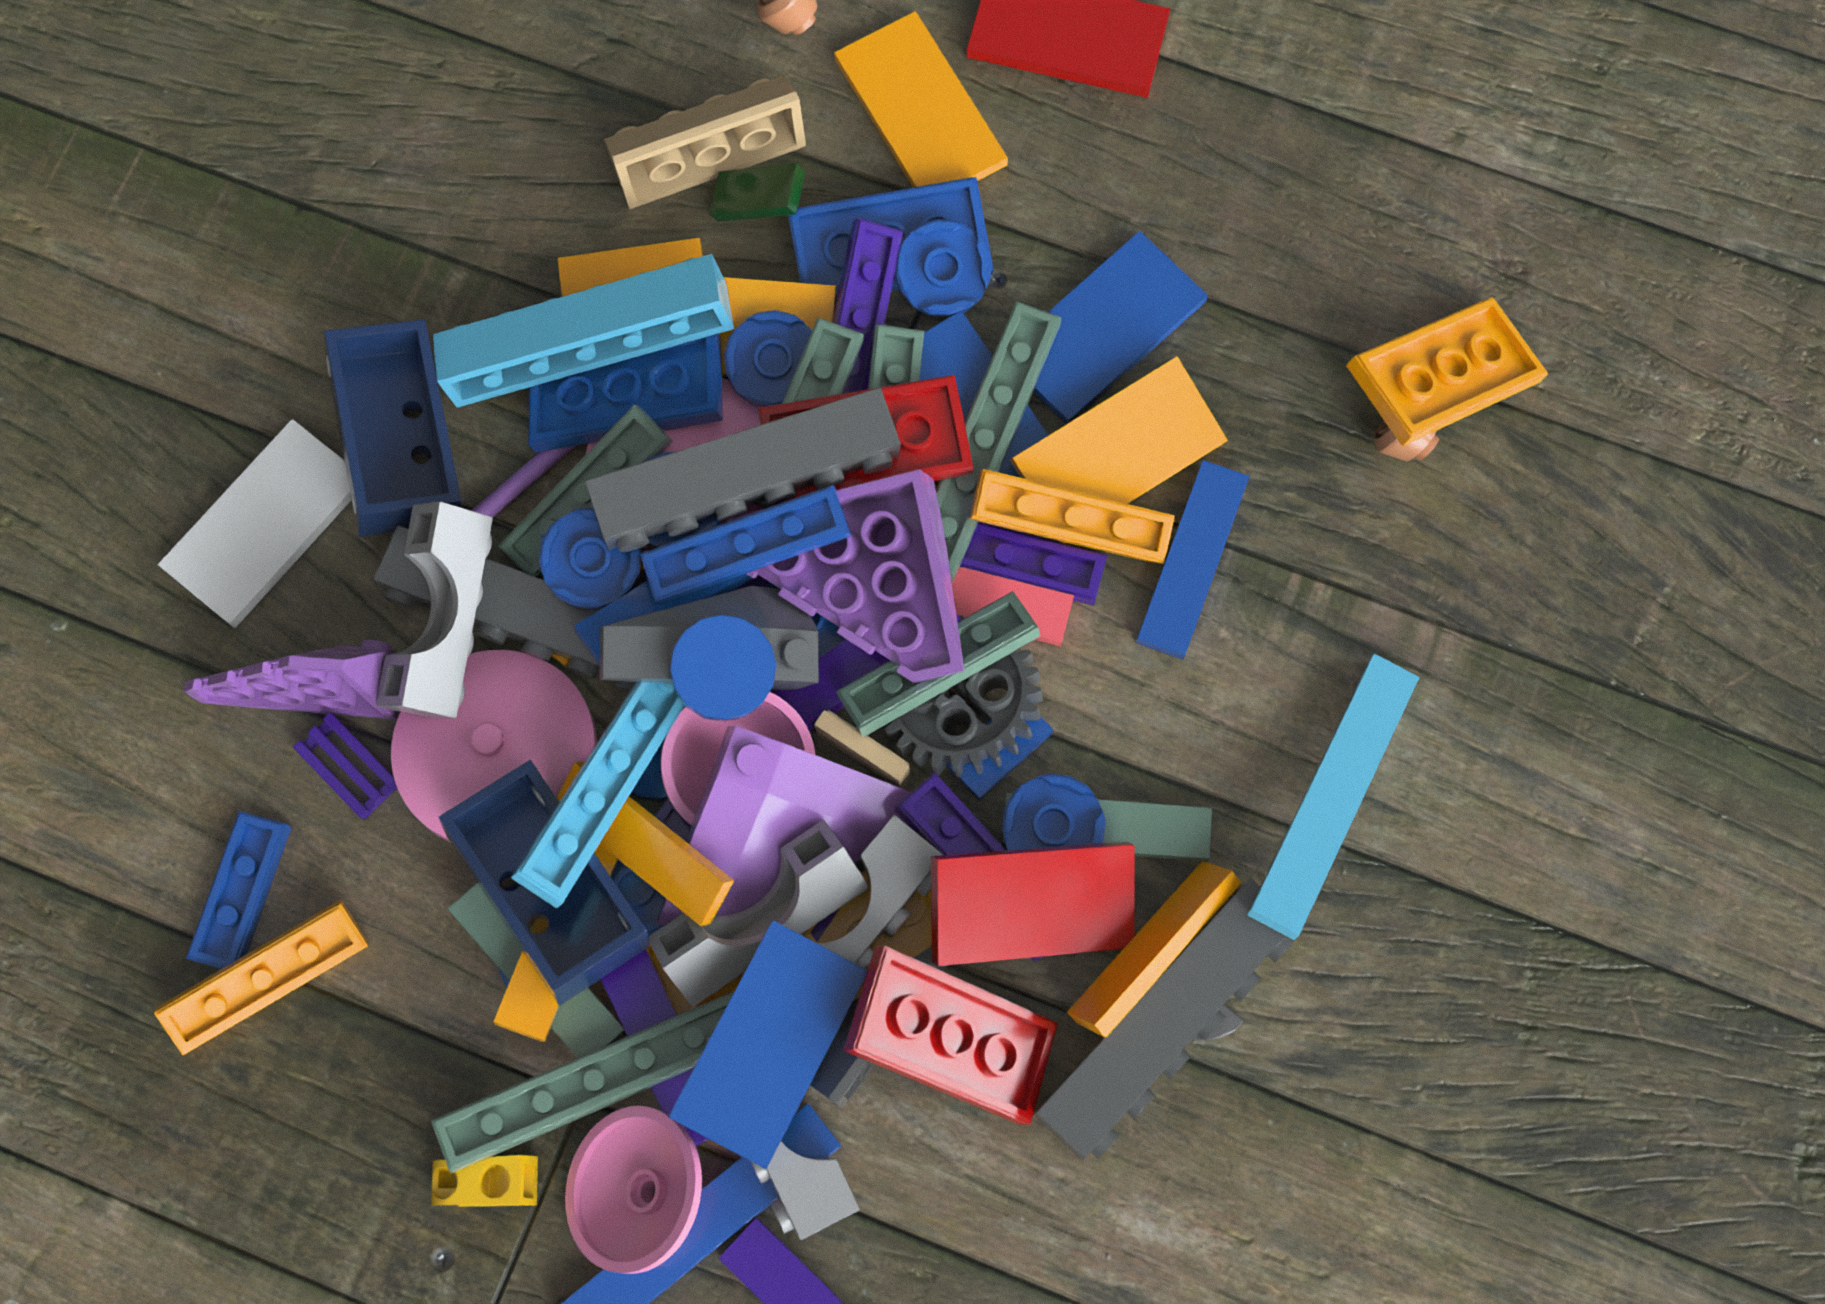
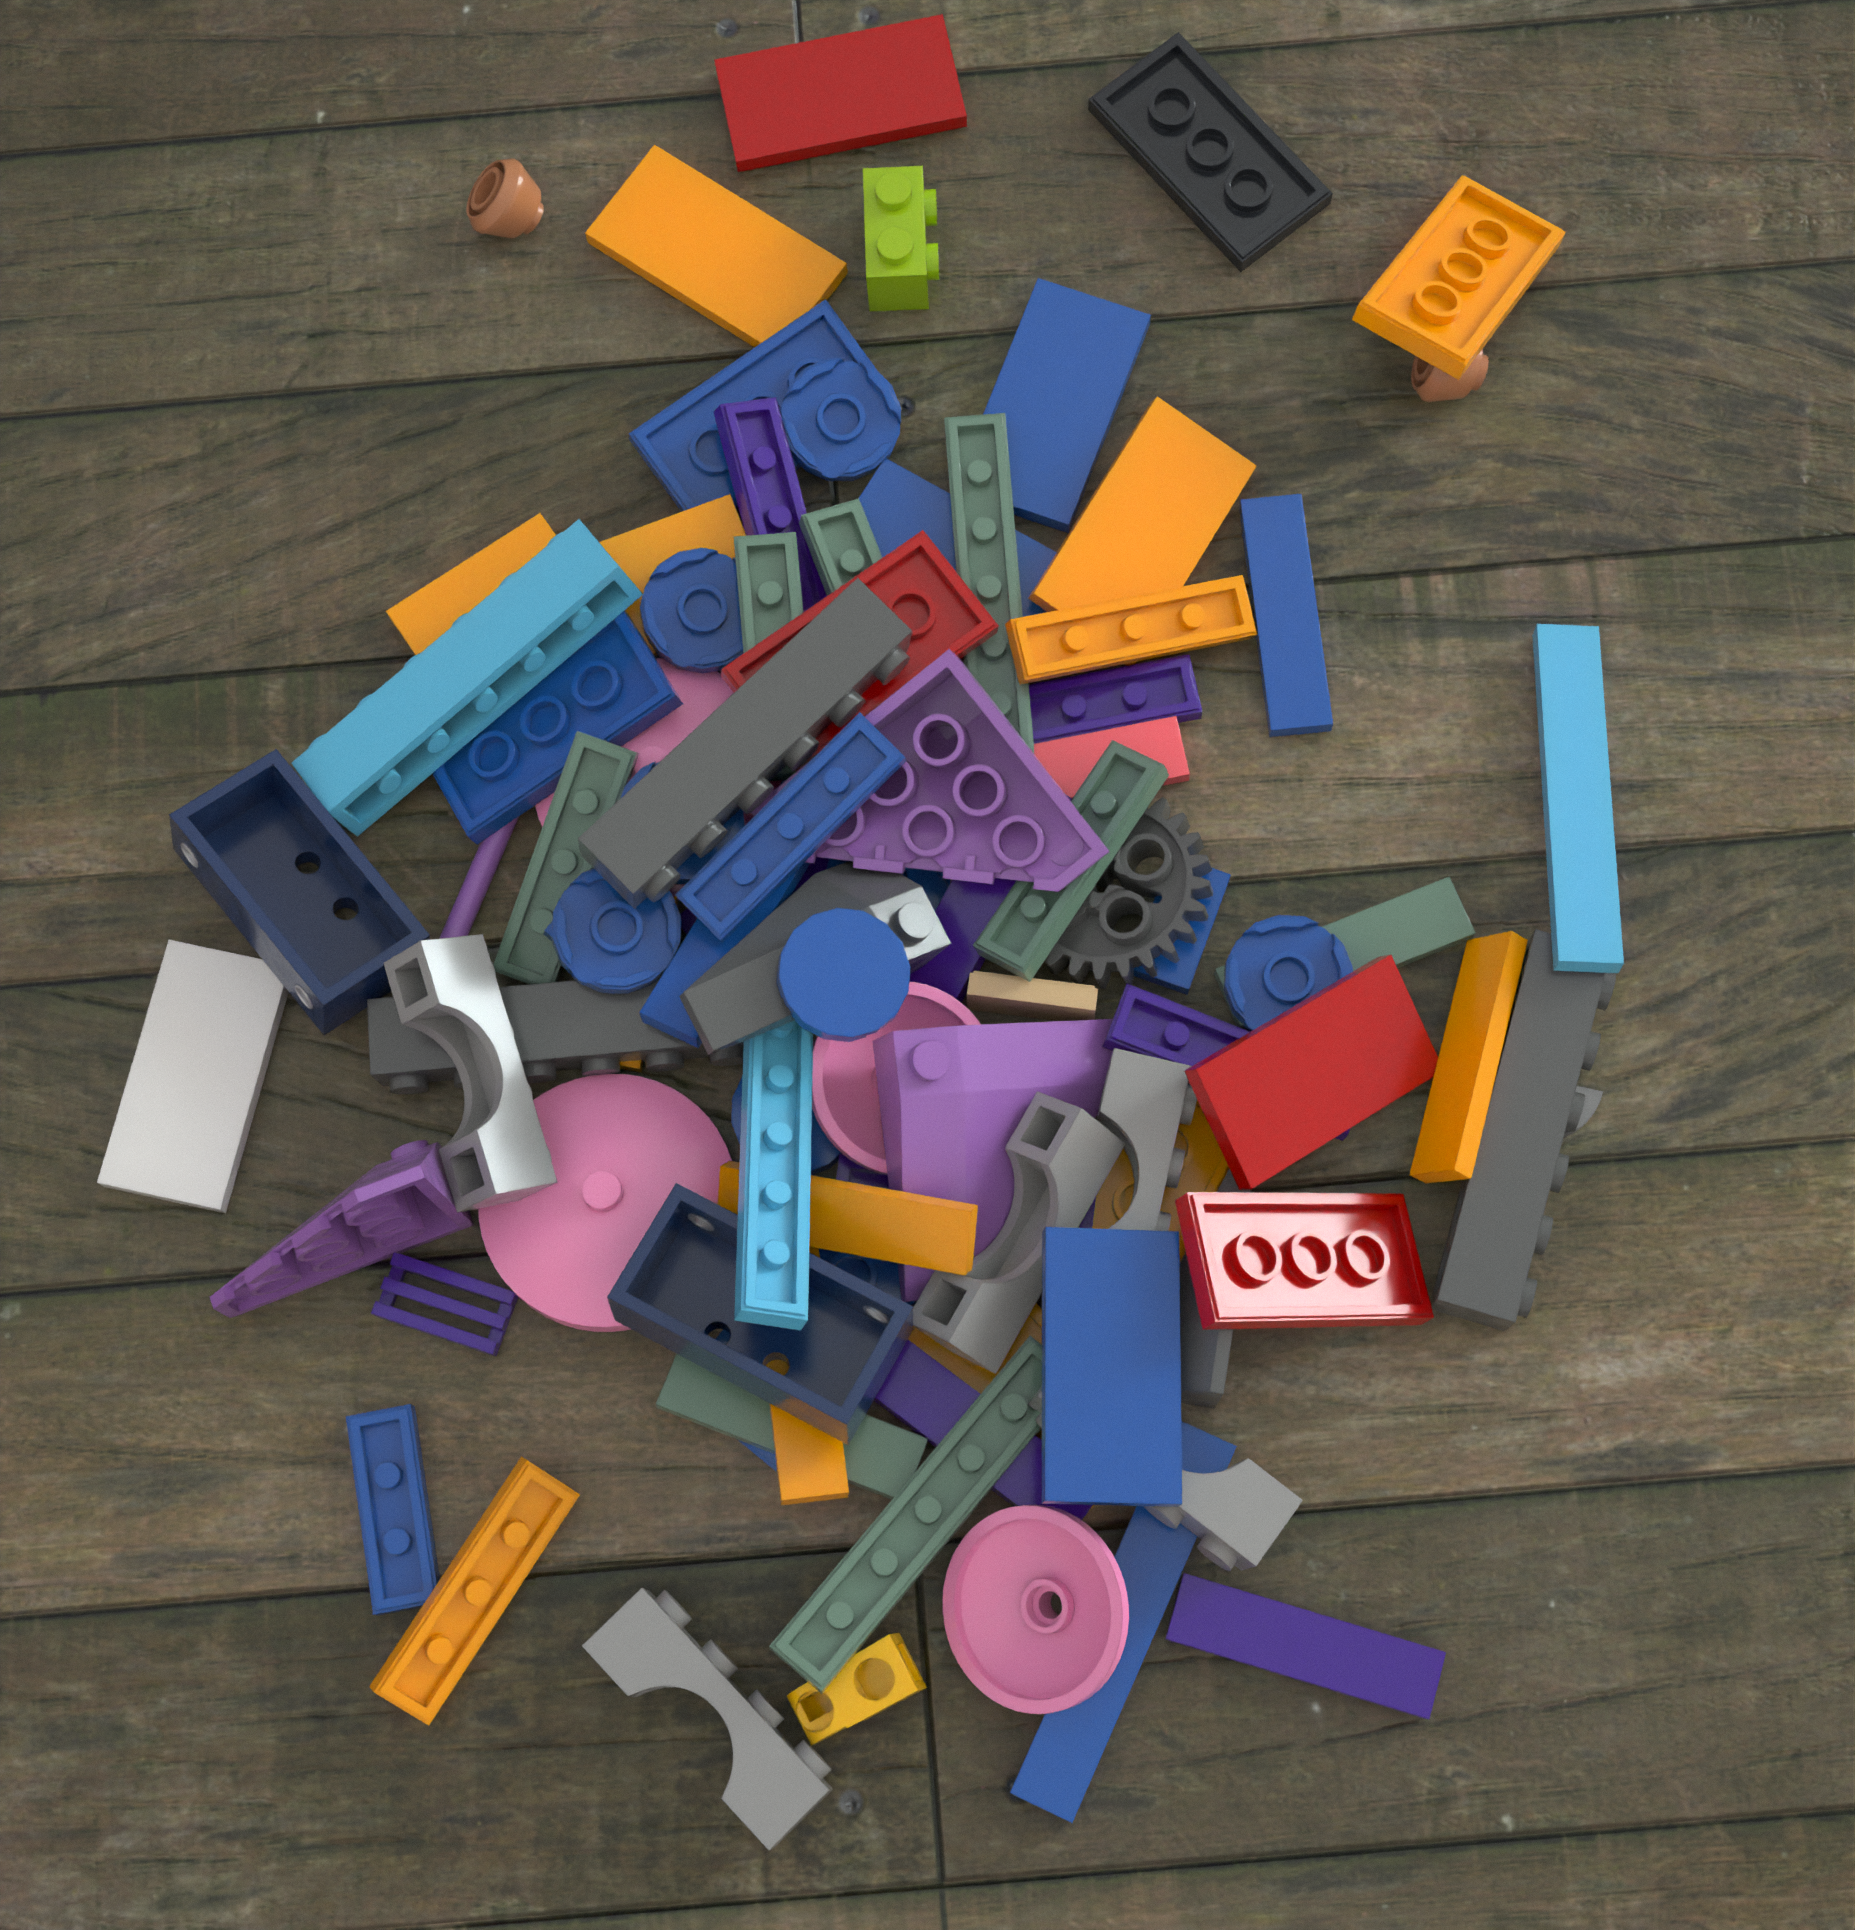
camera: 25 degrees left, 0 degrees up
tan slope [604,76,806,209] -> none
dark green tile [709,163,805,222] -> none
none -> light grey arch [582,1588,833,1850]
none -> lime brick [863,166,939,312]
none -> black tile [1088,32,1333,272]

